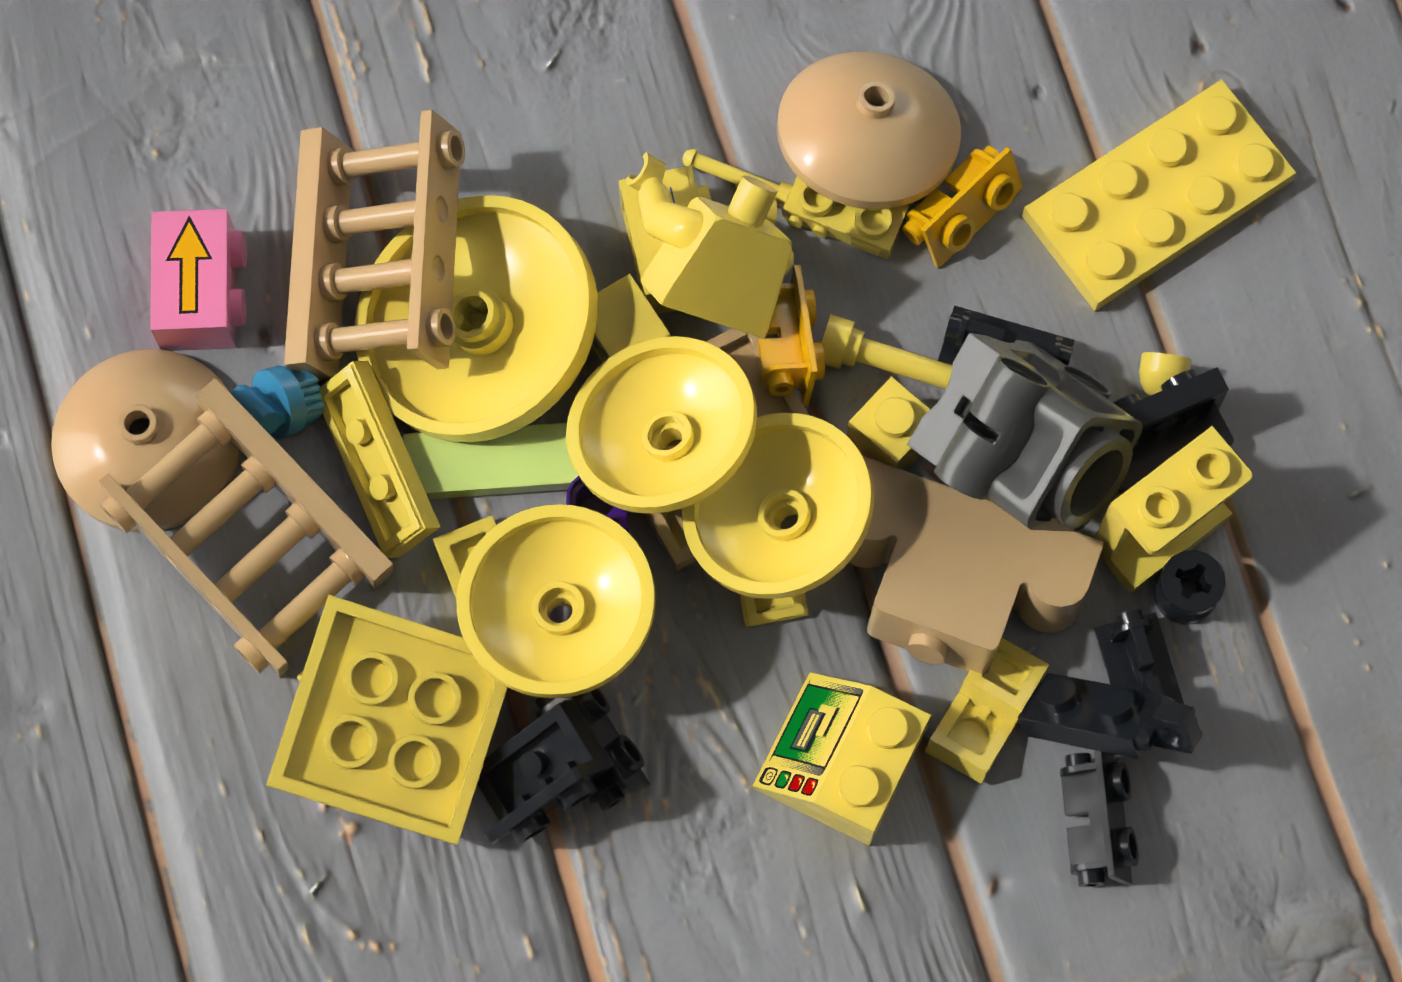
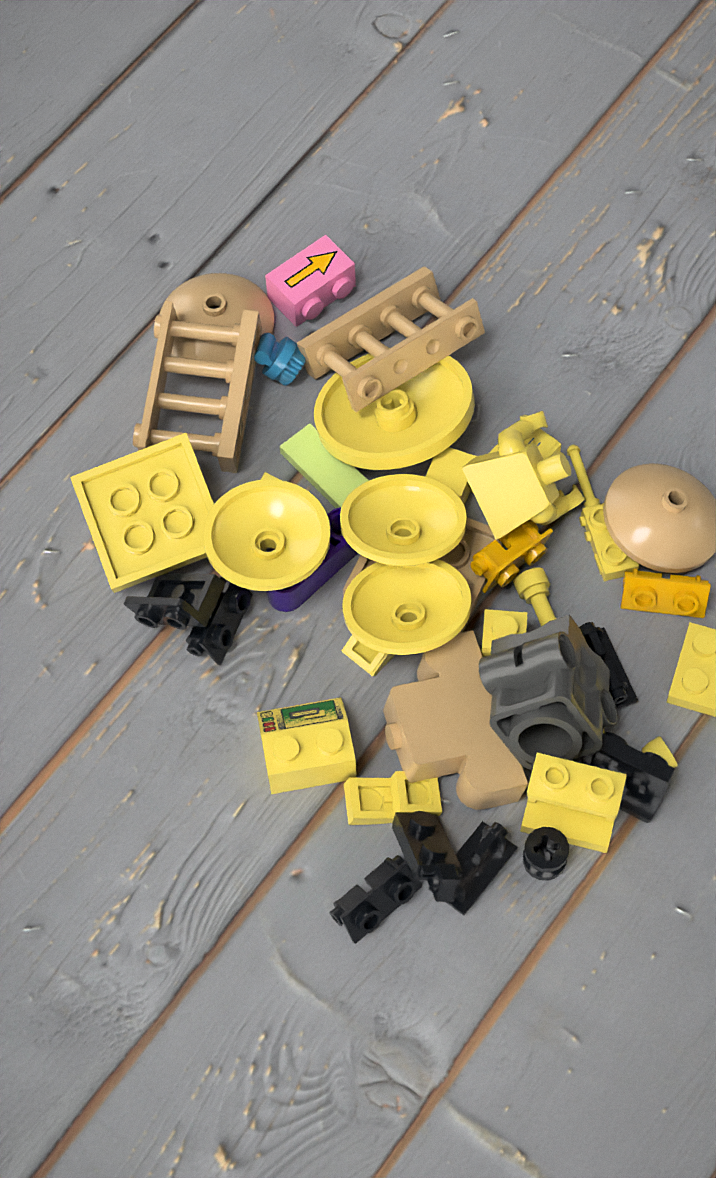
camera: 55 degrees right, 10 degrees down
light yellow tile [318,361,441,558] -> none

